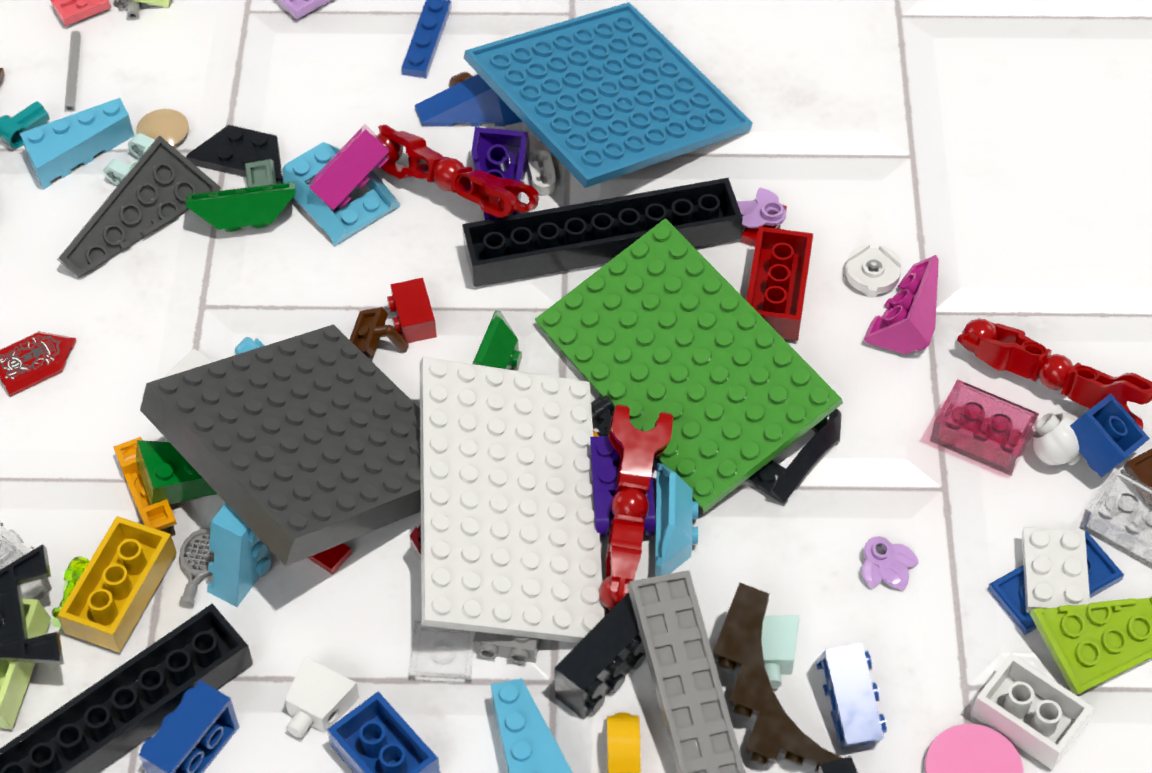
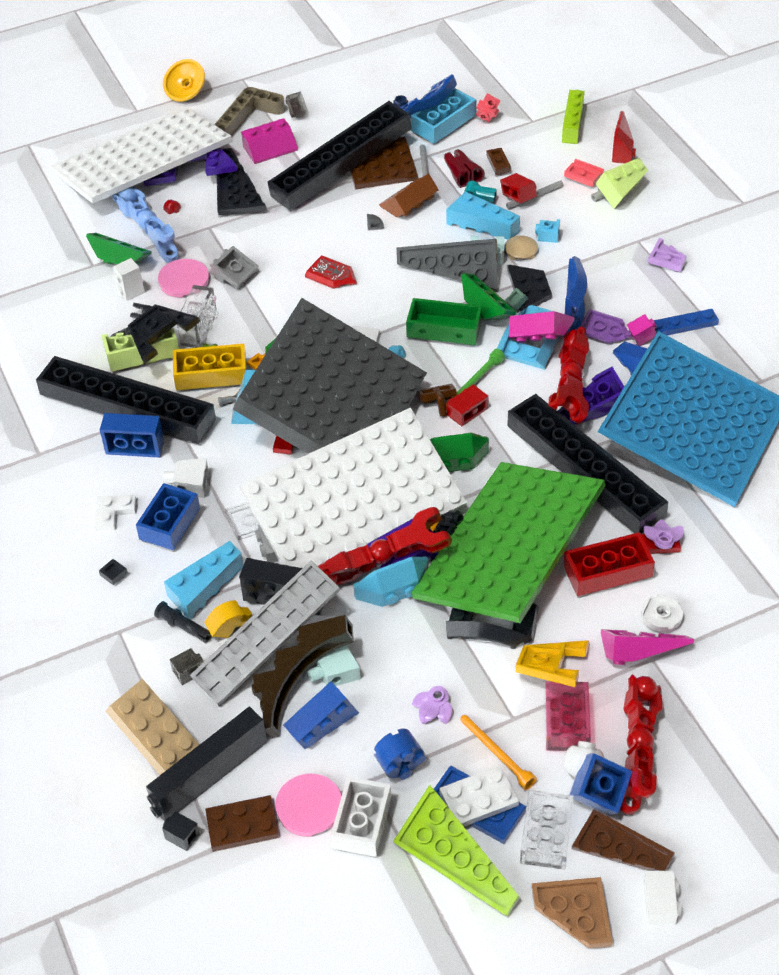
camera: 65 degrees right, 5 degrees down
none -> blue brick [374,728,426,780]
none -> green piece [406,298,482,345]
none -> bright green piece [445,349,505,406]
none -> light orange piece [460,715,537,790]
none -> red brick [500,173,537,203]
none -> yellow wing [516,640,589,687]
none -> medium azure brick [535,219,560,243]
none -> blue wedge [563,256,587,337]
none -> medium lavender tile [580,309,632,343]
none -> dark pink brick [627,314,657,346]

